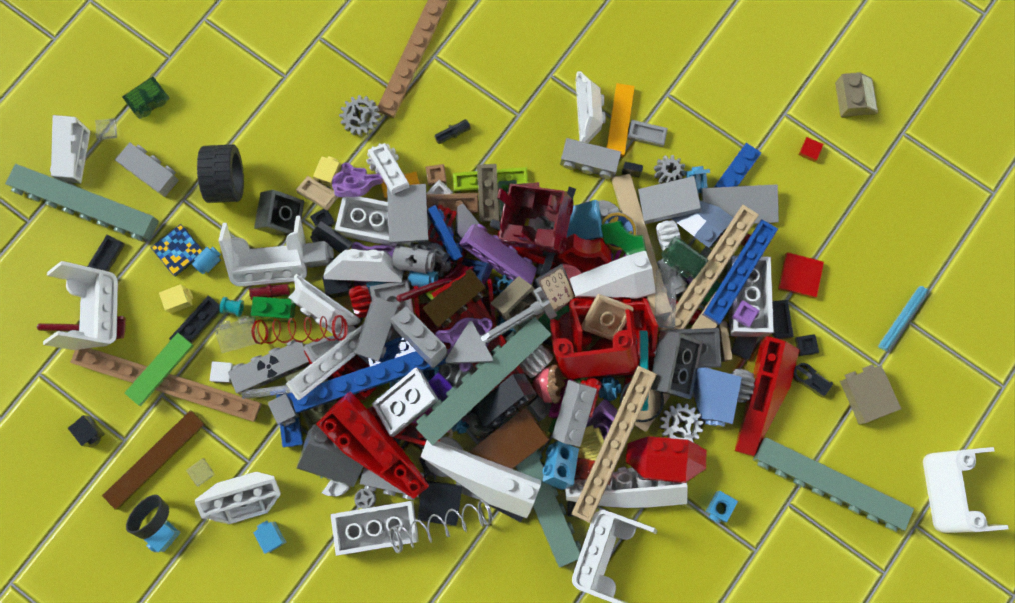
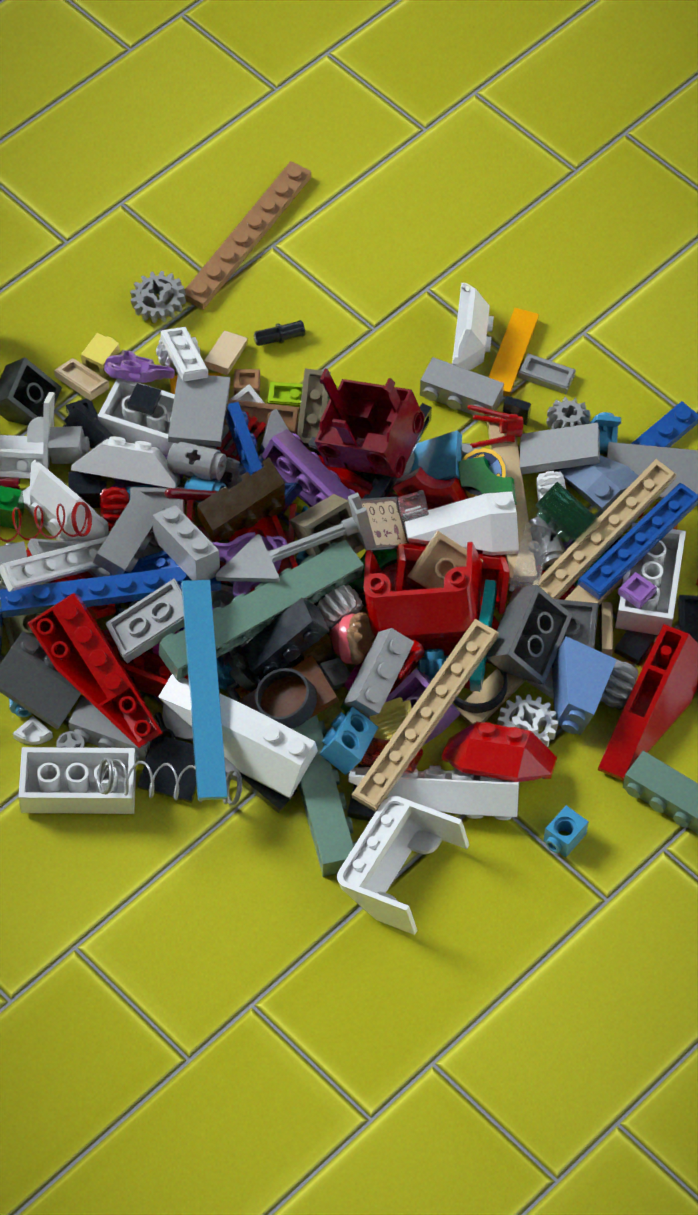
camera: 10 degrees right, 20 degrees down
none -> black tile [127,383,162,415]
none -> dark azure tile [181,580,227,800]
none -> tan tile [204,330,248,375]
none -> black tyre [255,668,317,729]
none -> clear tile [398,490,429,522]
none -> red plant [467,405,523,449]

